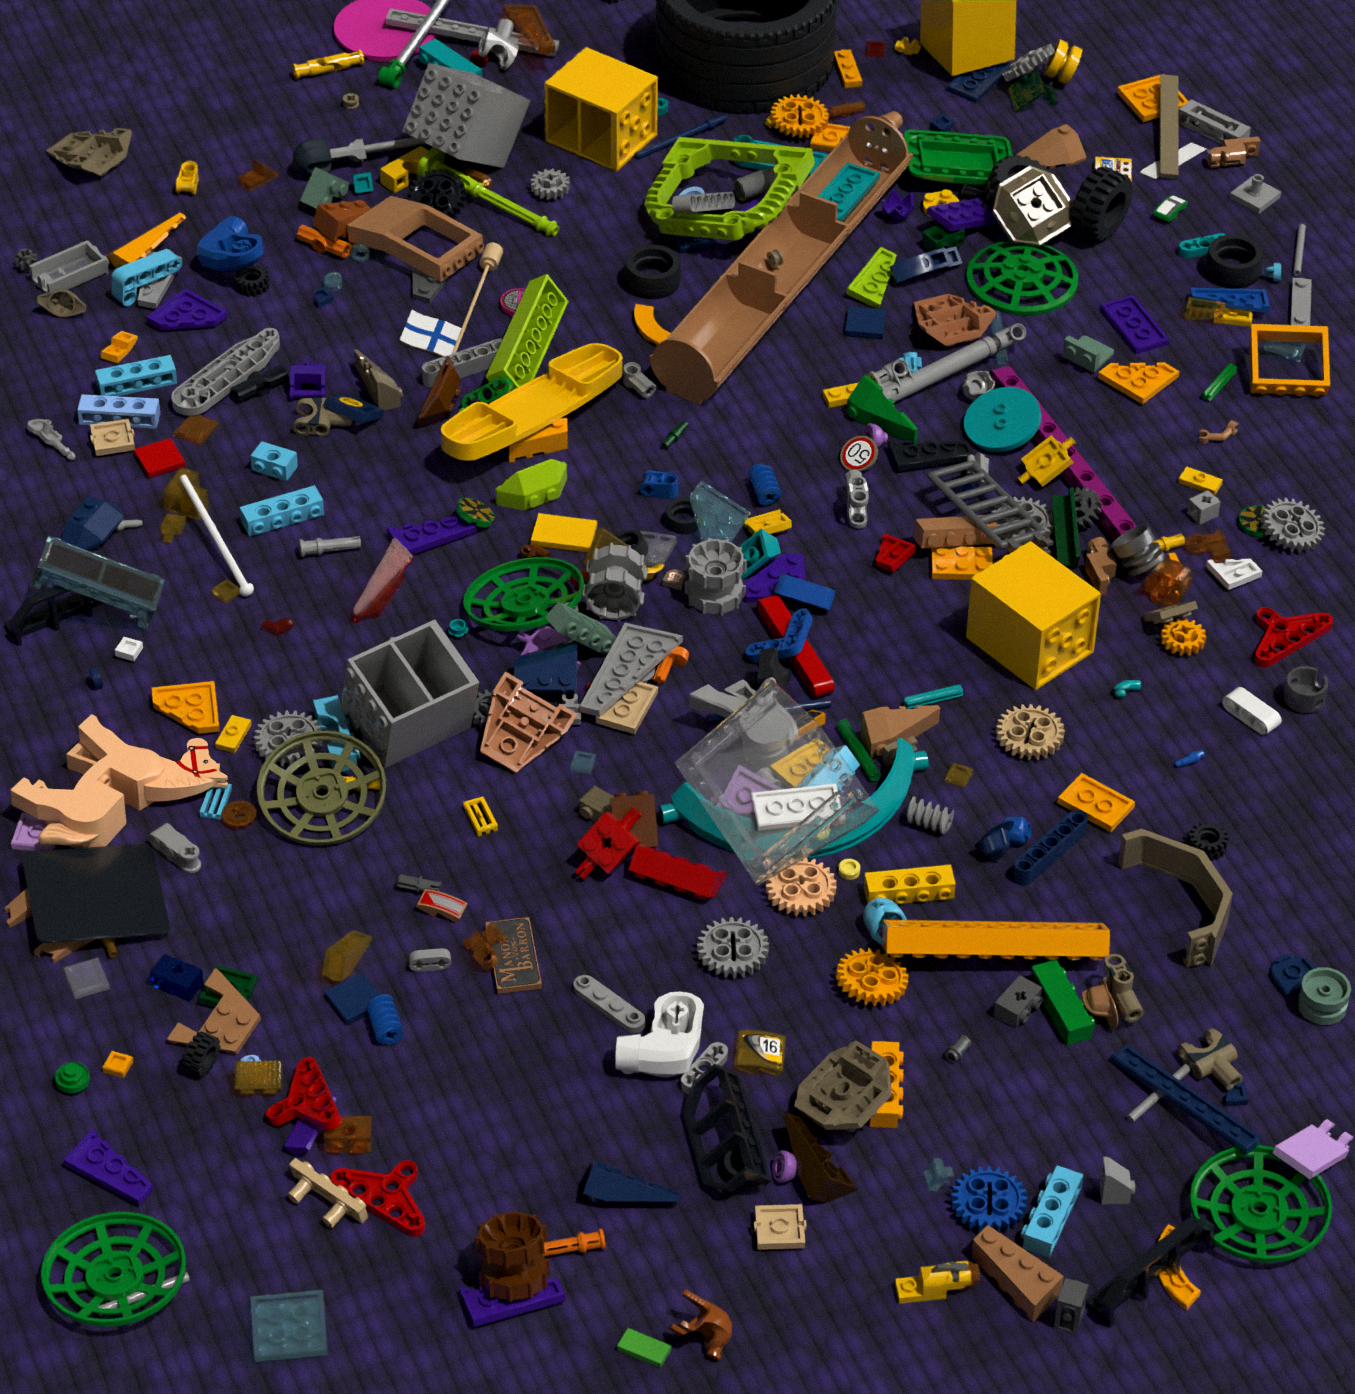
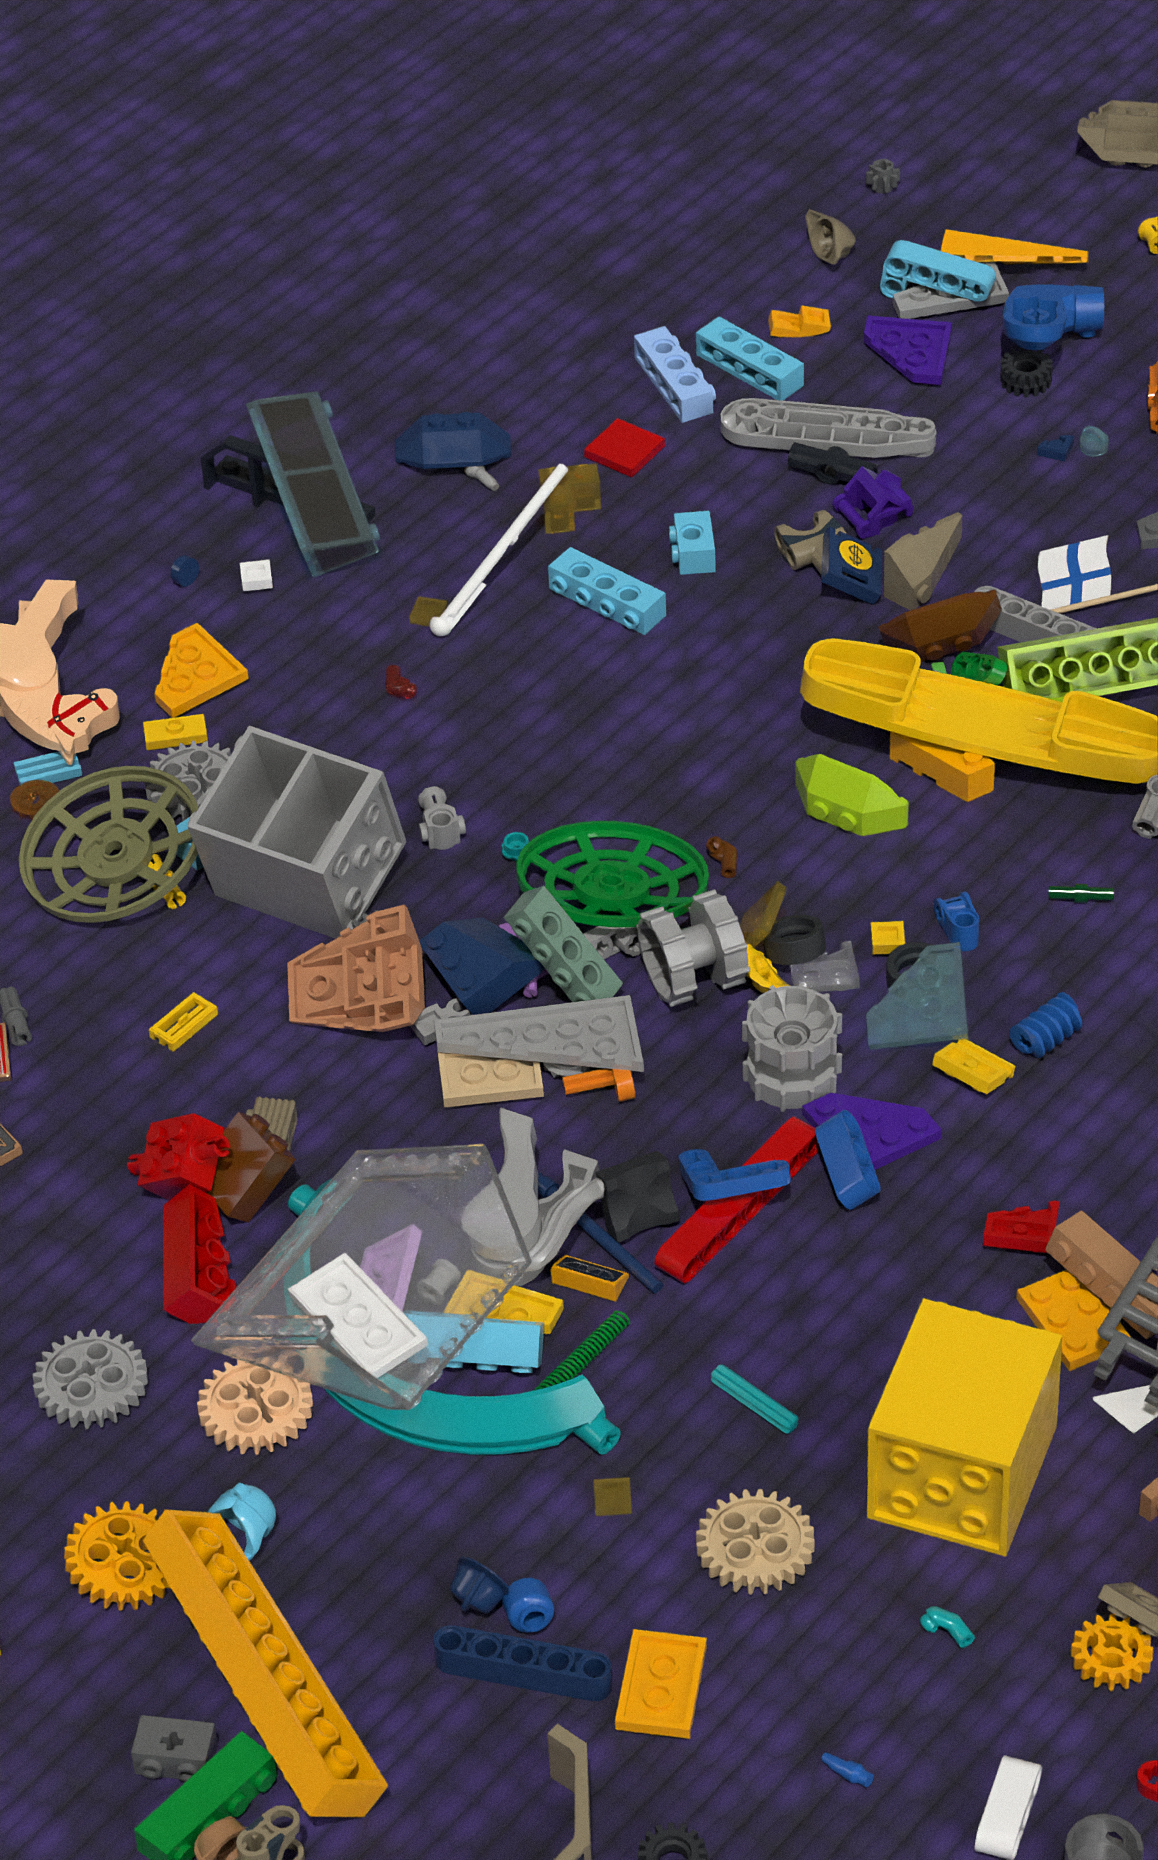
camera: 65 degrees right, 0 degrees up
light grey piece [27,419,76,461] -> none
light grey door [29,240,109,293] -> none
tan plate [90,419,135,456] -> none
clear yellow plate [161,513,186,543] -> none
clear orange piece [174,415,219,446] -> none
light grey pin [299,536,361,558] -> none
clear red wedge [353,538,413,623] -> none
dark purple wing [387,516,477,558] -> none
tile [456,498,495,527] -> none
yellow tile [531,513,597,553] -> none
clear light blue tile [570,751,596,774] -> none
teal slope [738,528,781,580] -> none
light yellow tile [838,859,860,880] -> none
light grey connector [844,470,869,529] -> none
medium nougat wedge [861,705,940,758] -> none
yellow brick [864,865,956,904] -> none
dark tan plate [882,736,918,766] -> none
light grey piece [907,796,954,834] -> none
dark grey pin [945,1035,971,1063] -> none
none -> yellow plate [871,921,905,954]

